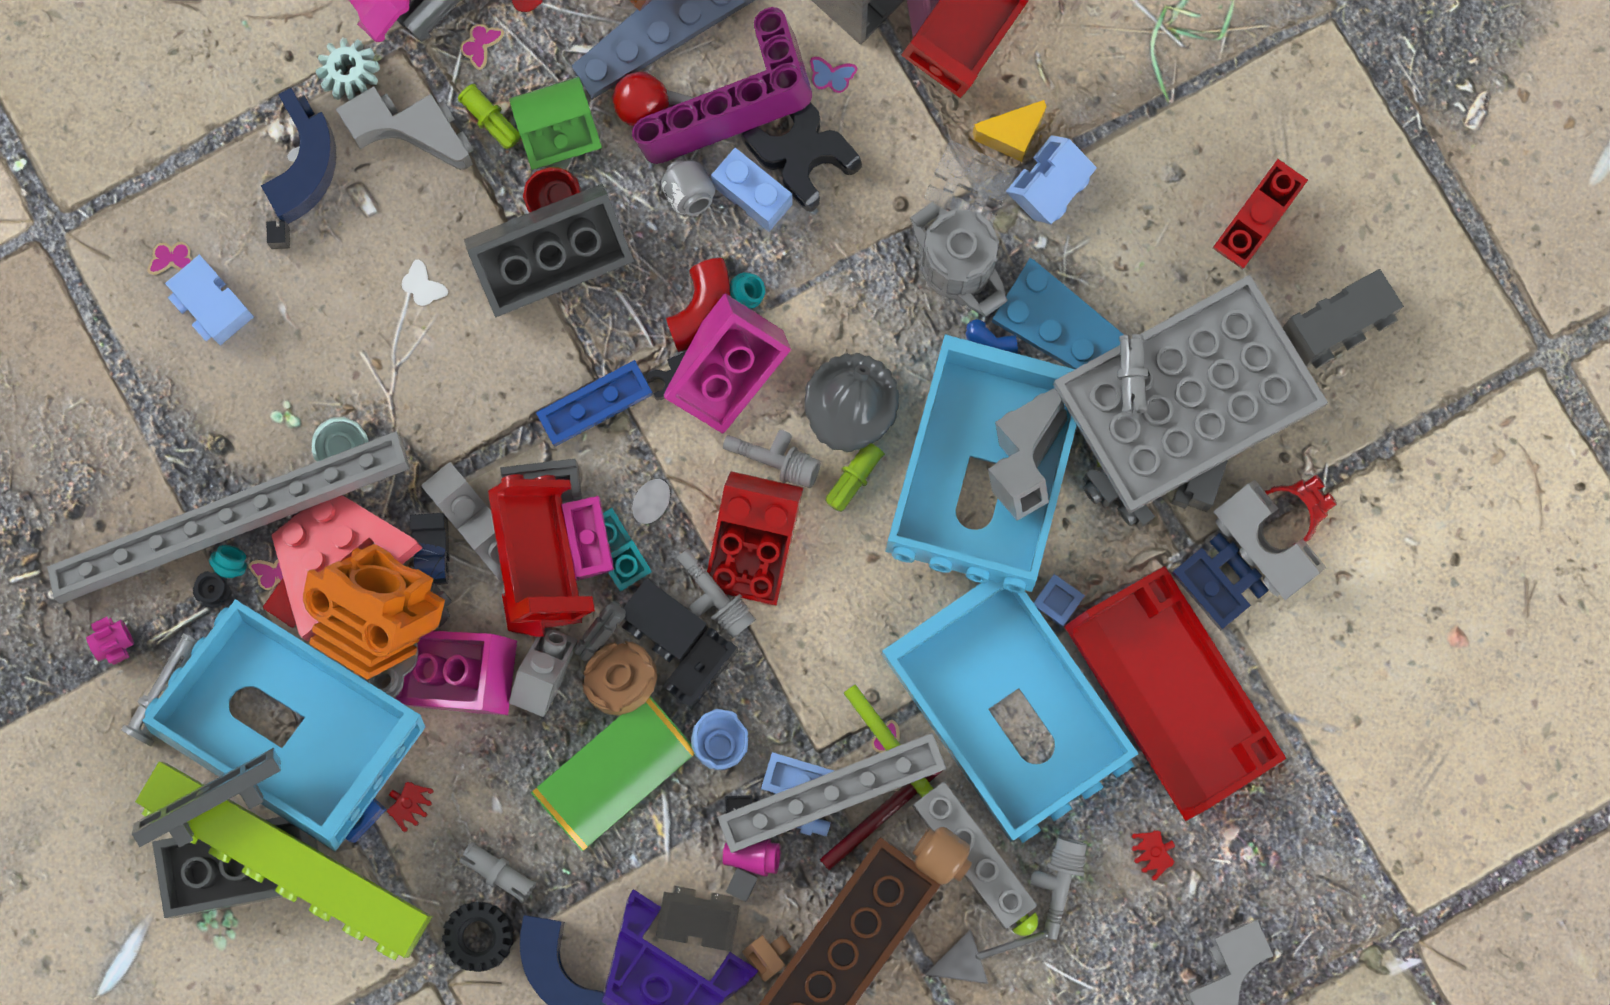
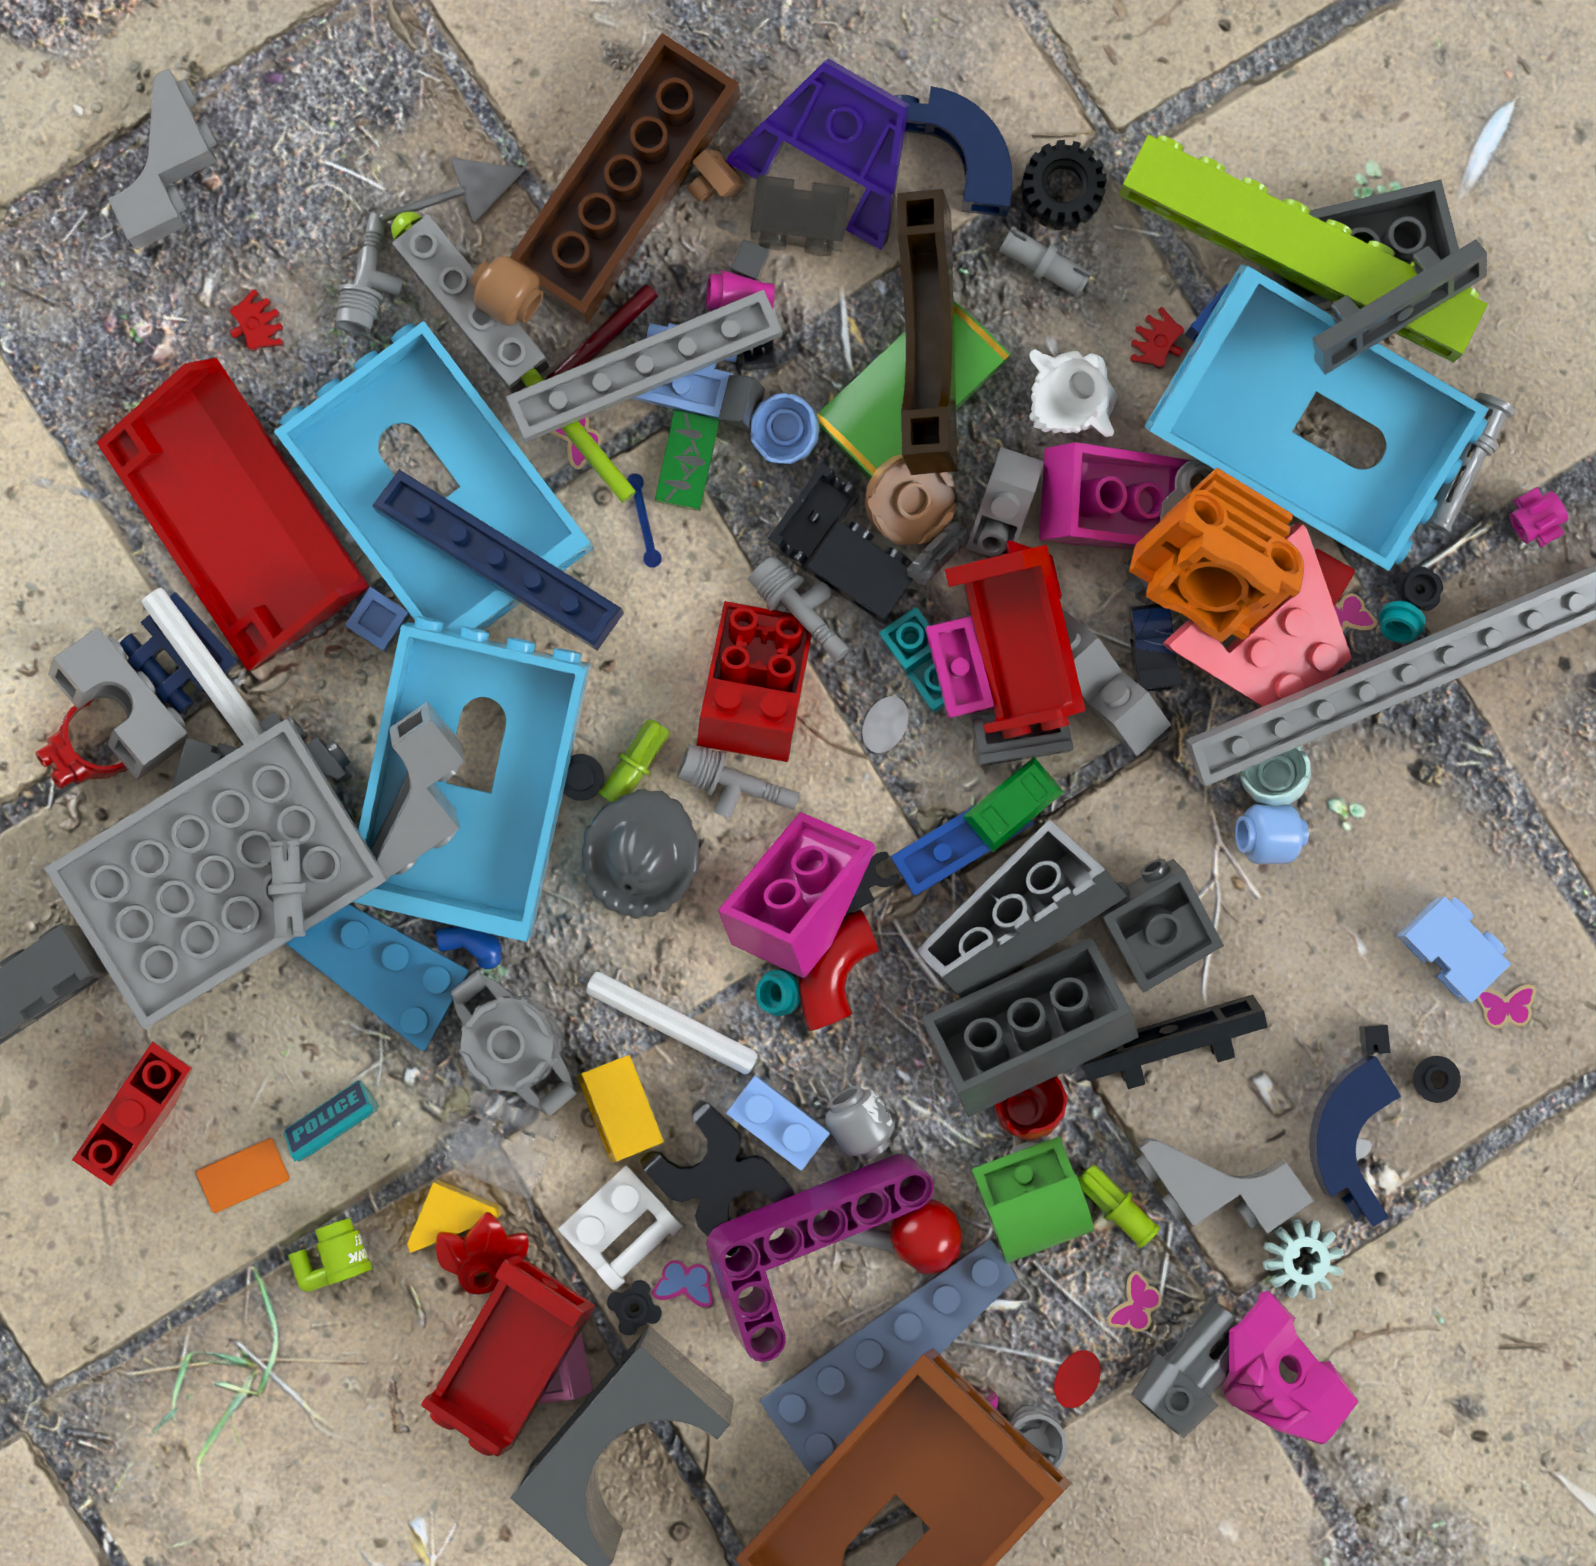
camera: 175 degrees right, 5 degrees up
white sticker [402,259,448,306] -> none
light blue brick [1006,135,1097,224] -> none
none -> white axle [142,588,265,744]
none -> orange sticker [196,1138,289,1213]
none -> slope [284,1081,379,1162]
none -> lime piece [288,1217,373,1292]
none -> dark blue tile [372,469,624,651]
none -> red plate [435,1212,529,1295]
none -> white plate [558,1164,684,1291]
none -> black plate [563,754,604,801]
none -> yellow hinge [576,1054,664,1163]
none -> white axle [586,972,758,1074]
none -> black plate [607,1280,662,1336]
none -> clear blue hinge [627,473,662,568]
none -> green tile [655,410,720,511]
none -> dark grey slope [718,375,765,433]
none -> dark brown arch [897,189,958,475]
none -> dark grey wedge [916,819,1127,998]
none -> green tile [963,757,1064,852]
none -> white hair [1029,349,1118,437]
none -> black hinge [1080,994,1268,1089]
none -> dark grey plate [1098,859,1224,993]
none -> light blue head [1235,804,1309,865]
none -> black plate [1413,1056,1461,1103]

